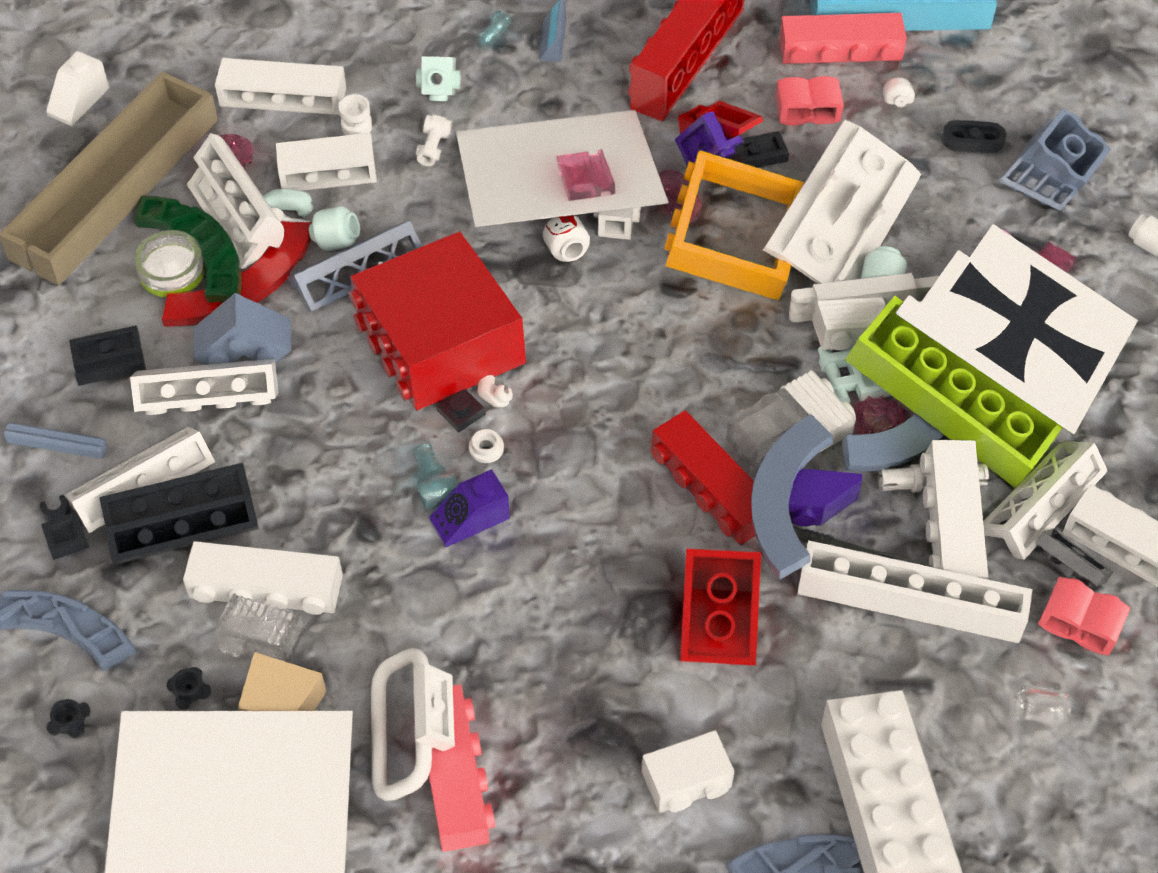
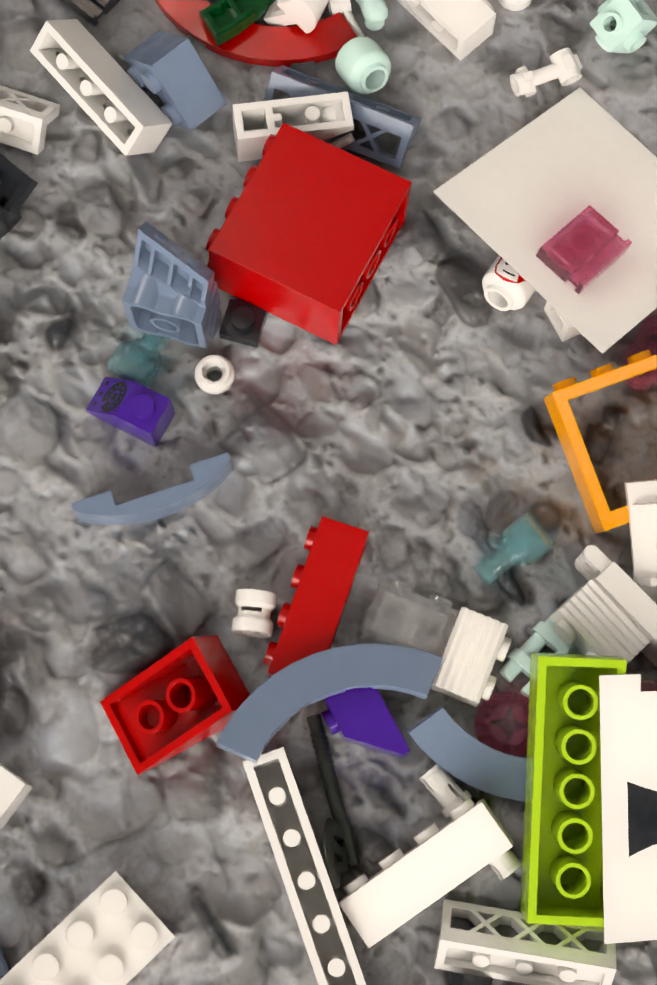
camera: 55 degrees right, 20 degrees up
white arm [478,375,513,408] -> none
none -> sand blue slope [71,452,233,525]
none -> sand blue slope [122,221,222,348]
none -> white wheel [231,589,277,638]
none -> white slope [232,92,354,162]
none -> clear light blue pin [473,512,556,586]

